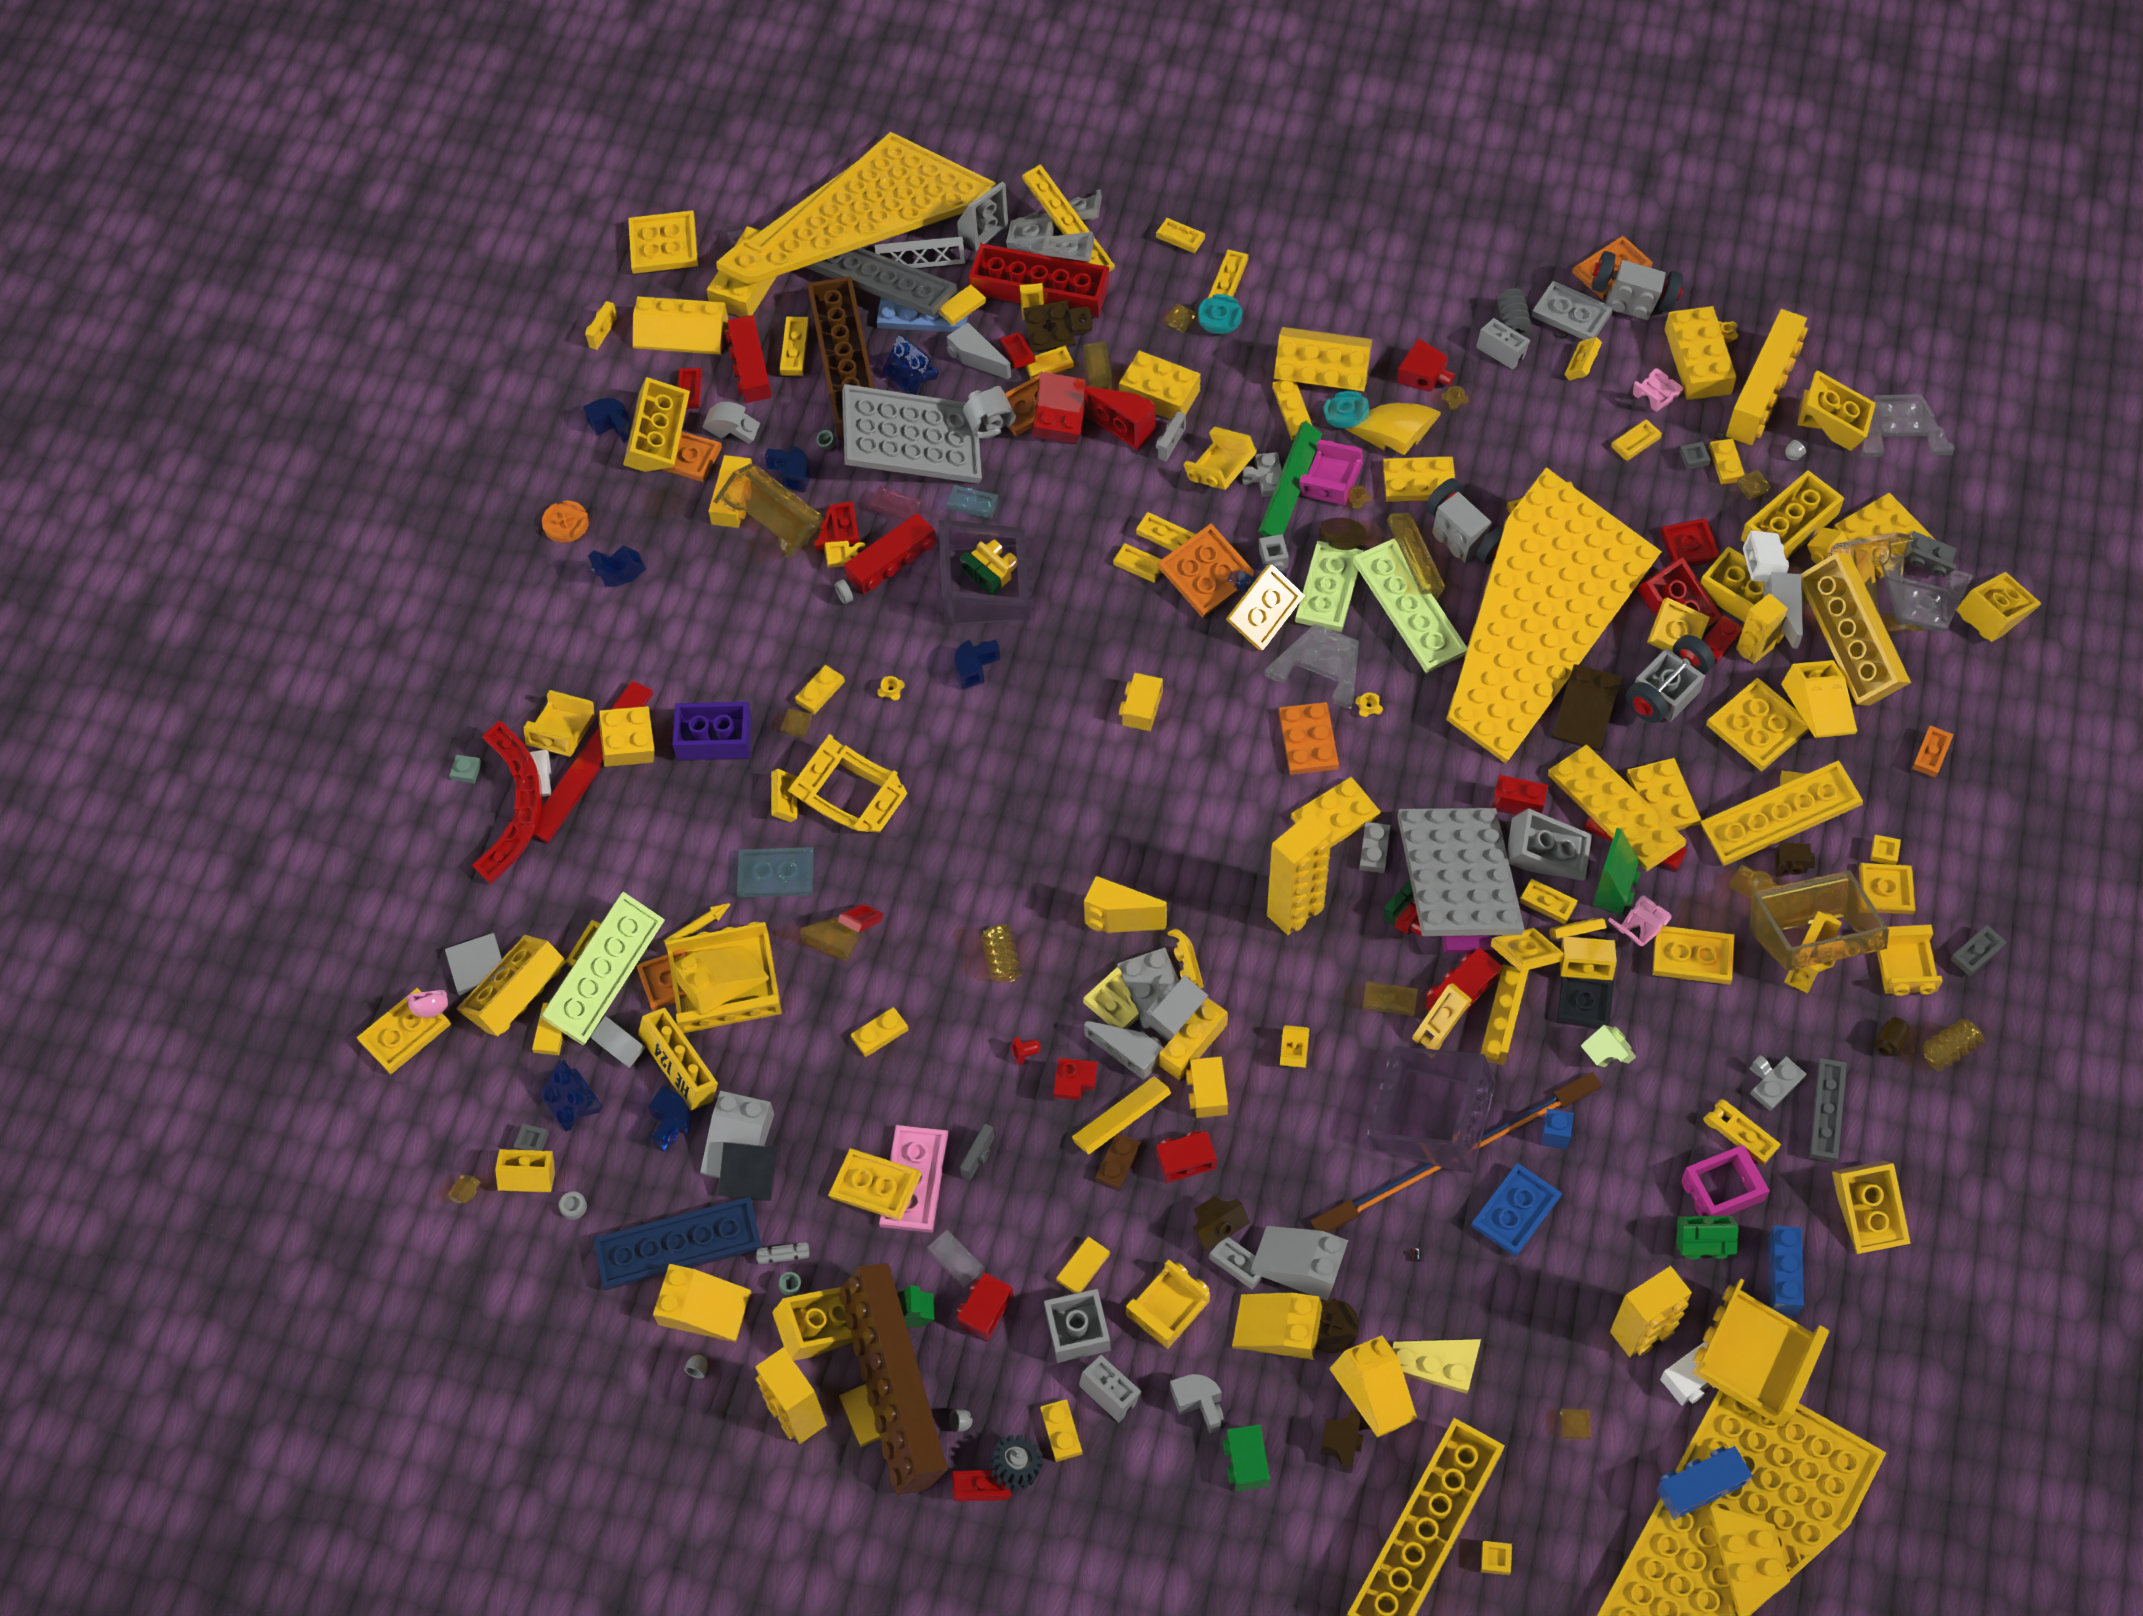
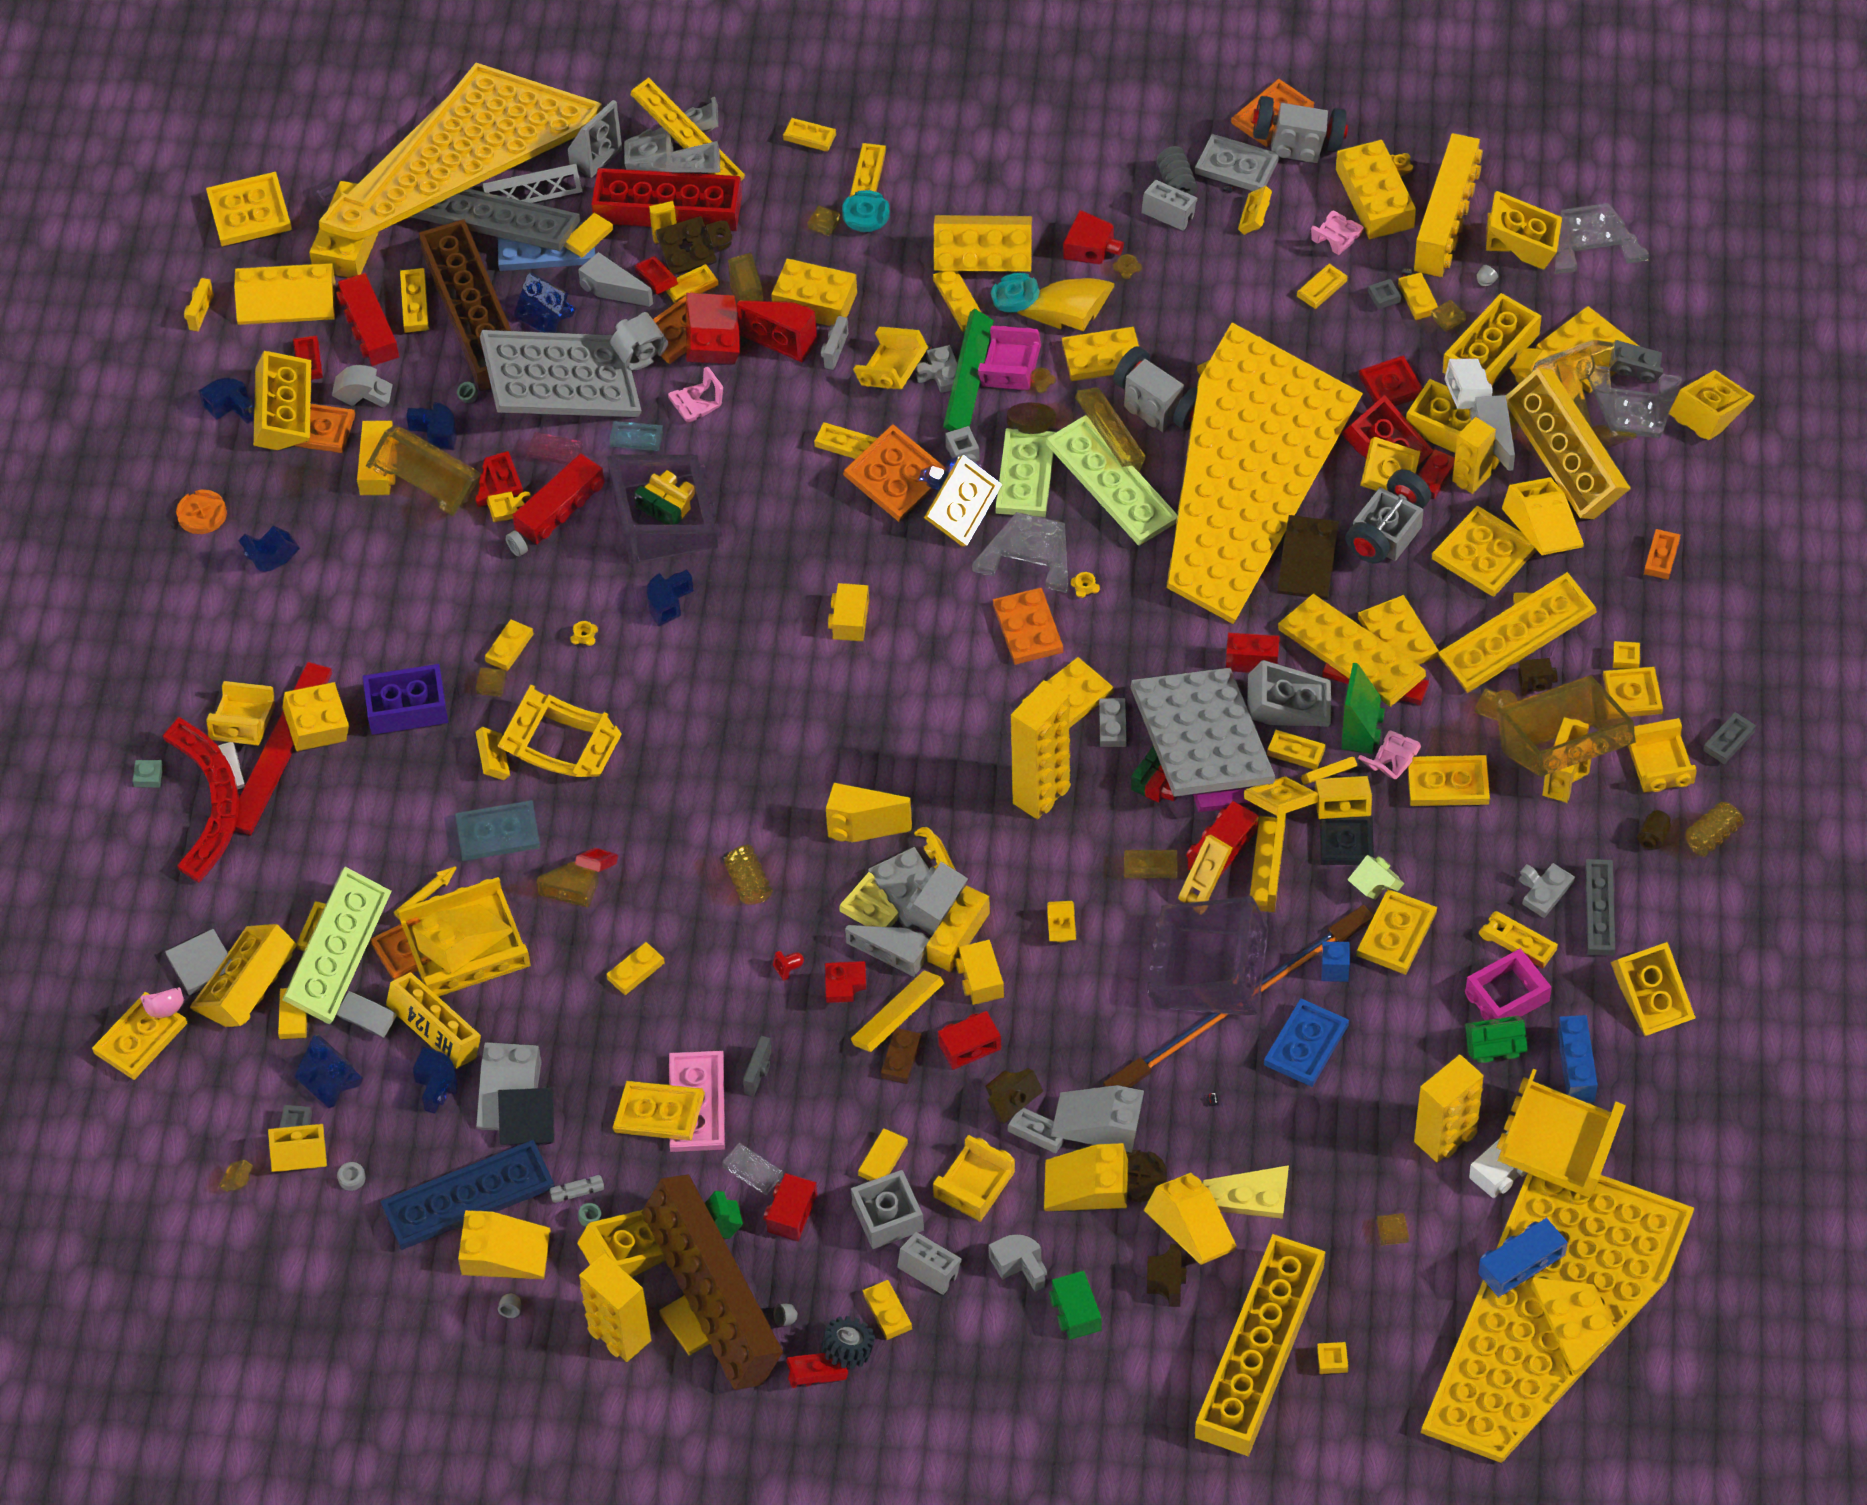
camera: 10 degrees left, 5 degrees down
yellow tile [1113,543,1162,583] -> none
none -> bright pink piece [668,367,723,423]
none -> yellow plate [1356,889,1437,975]

